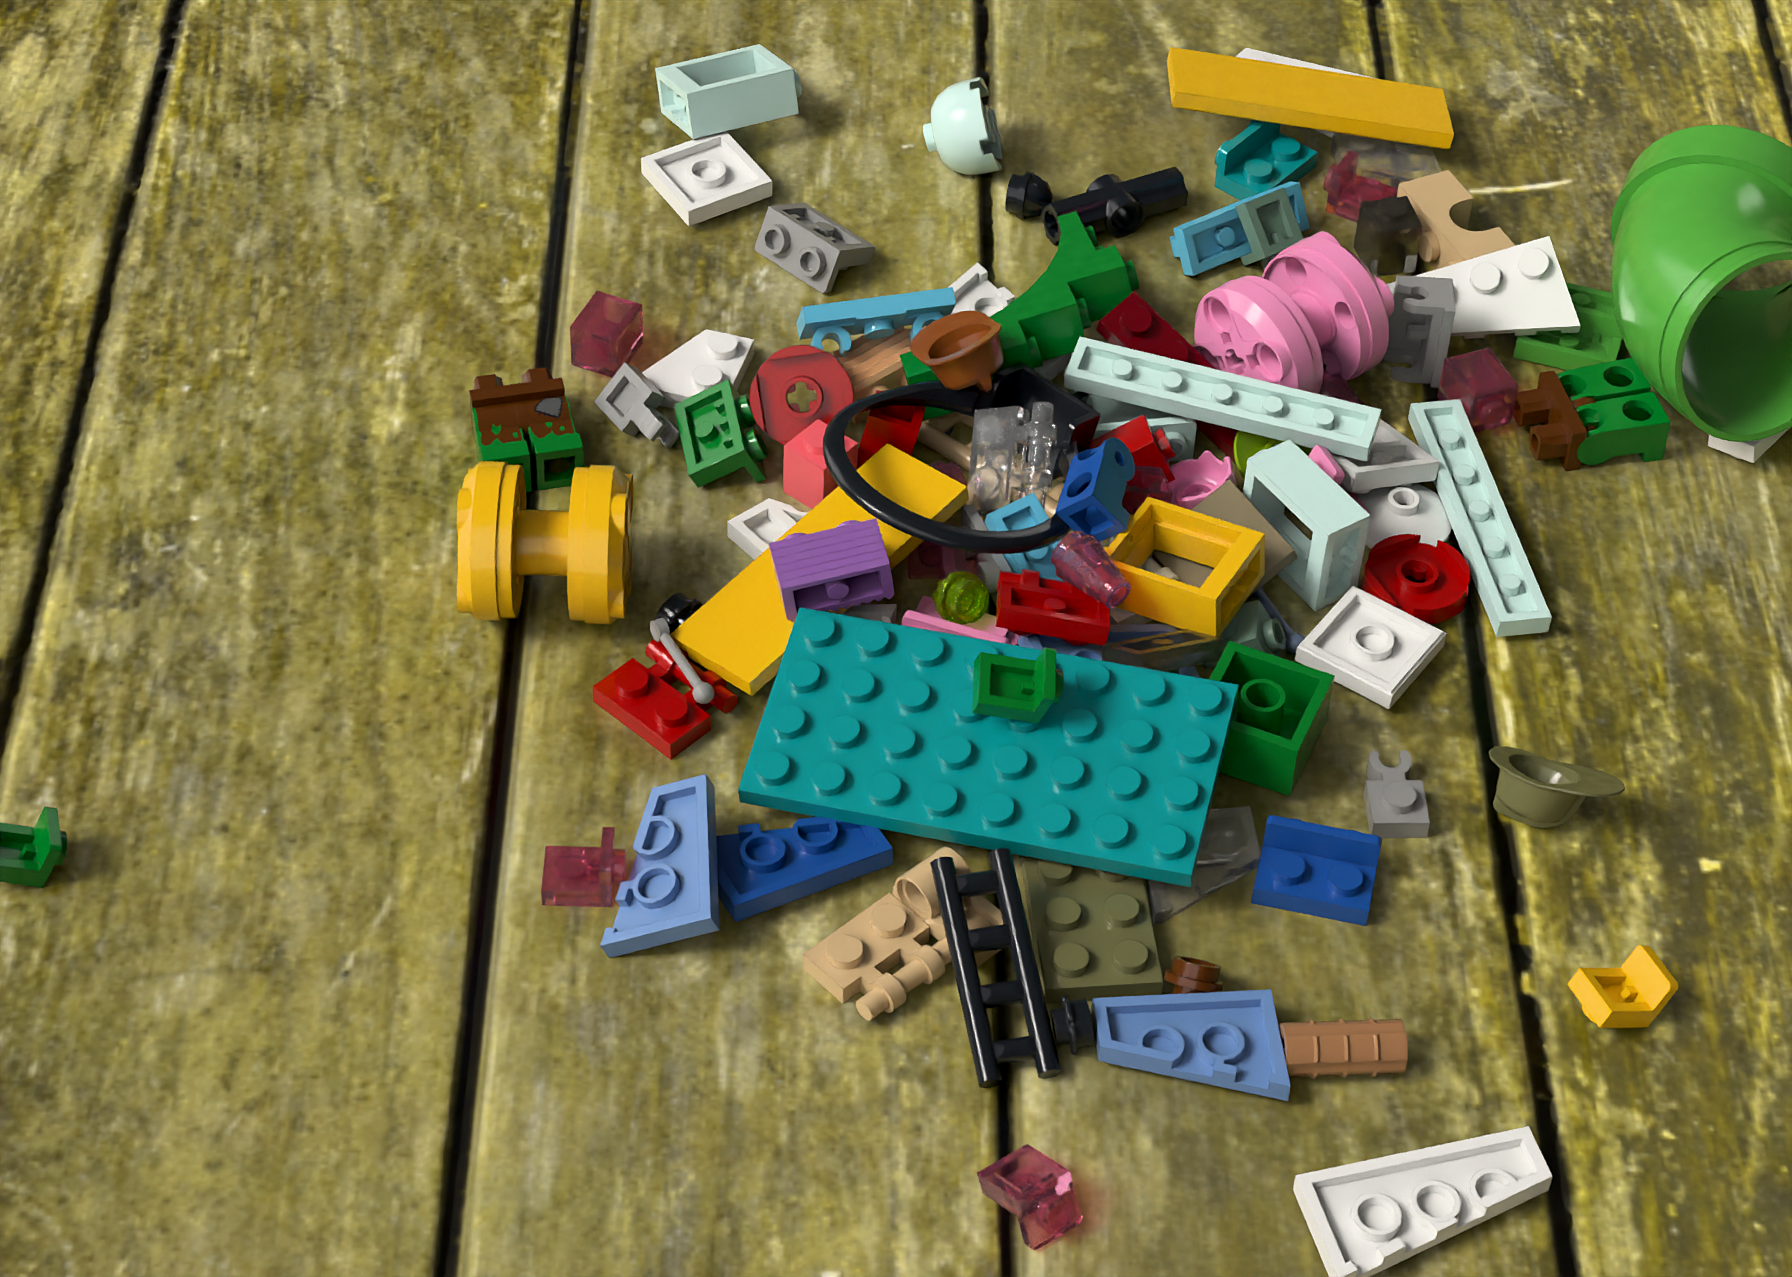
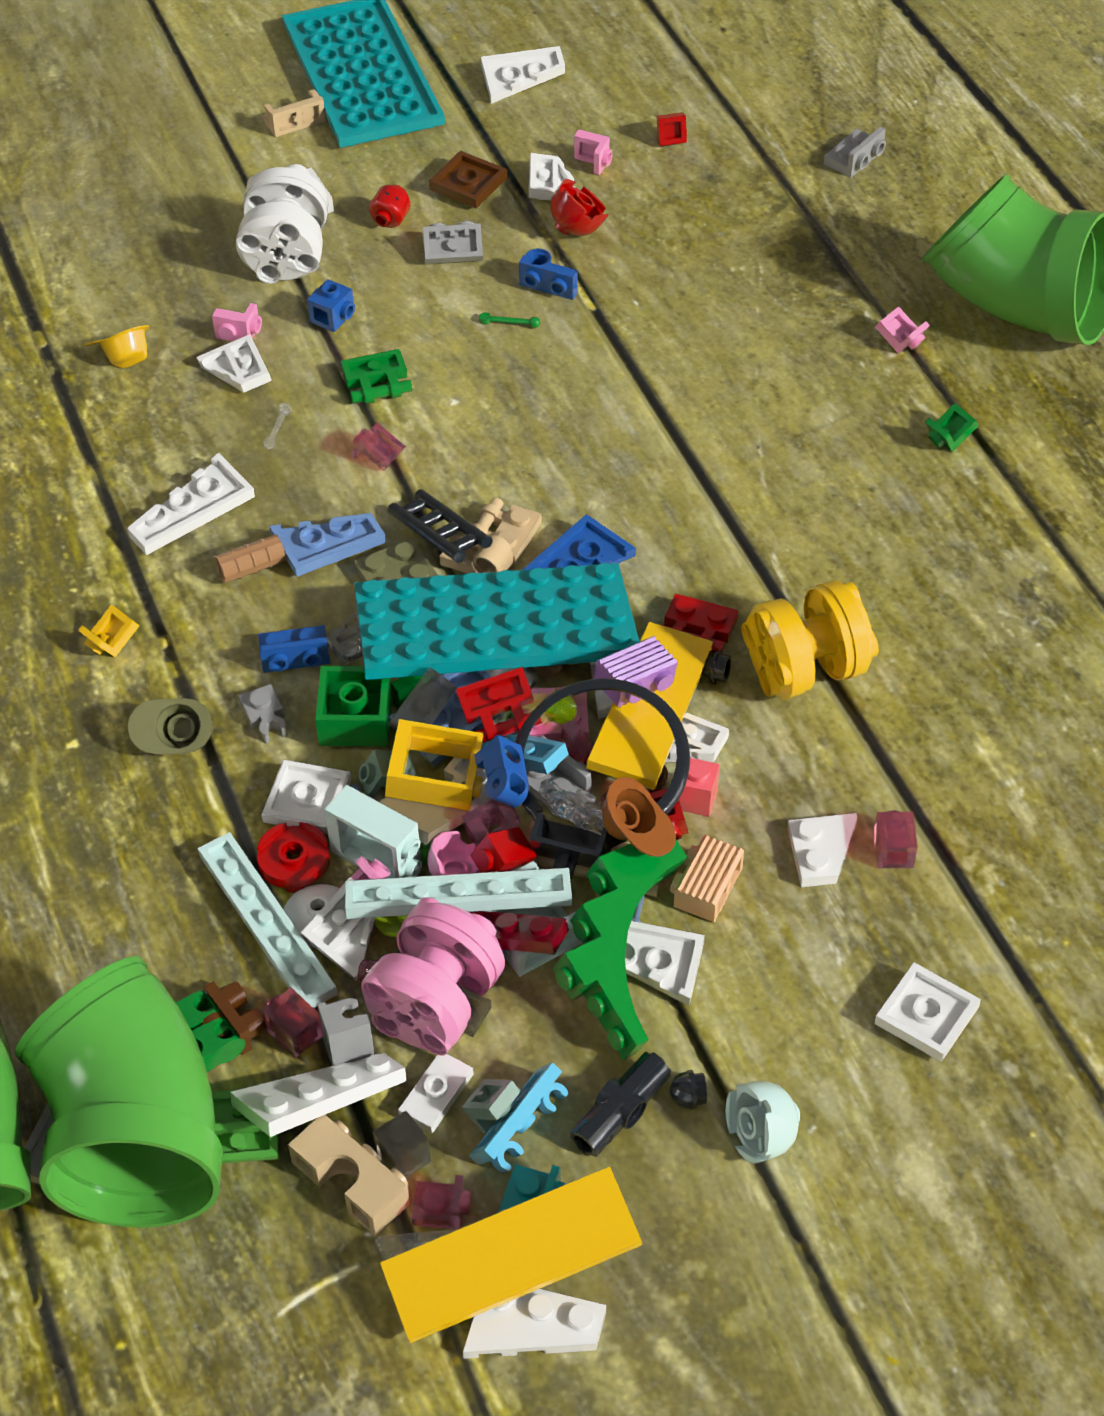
camera: 160 degrees right, 5 degrees up
hips [469,367,584,492] -> none
clear pink bracket [541,827,626,907] -> none
light grey plate [594,362,680,449] -> none
medium blue wing [600,774,720,958] -> none
light grey hinge [650,618,715,704] -> none
light aqua window [655,44,802,139] -> none
green bracket [674,379,768,488] -> none
red plate [750,344,855,445] -> none
light grey bracket [755,203,875,293] -> none
medium azure plate [796,287,956,357] -> none
green bracket [972,647,1064,723] -> none
black plate [1050,995,1094,1055] -> none
clear pink cone [1051,531,1131,608] -> none
reddish brown plate [1164,956,1224,994] -> none

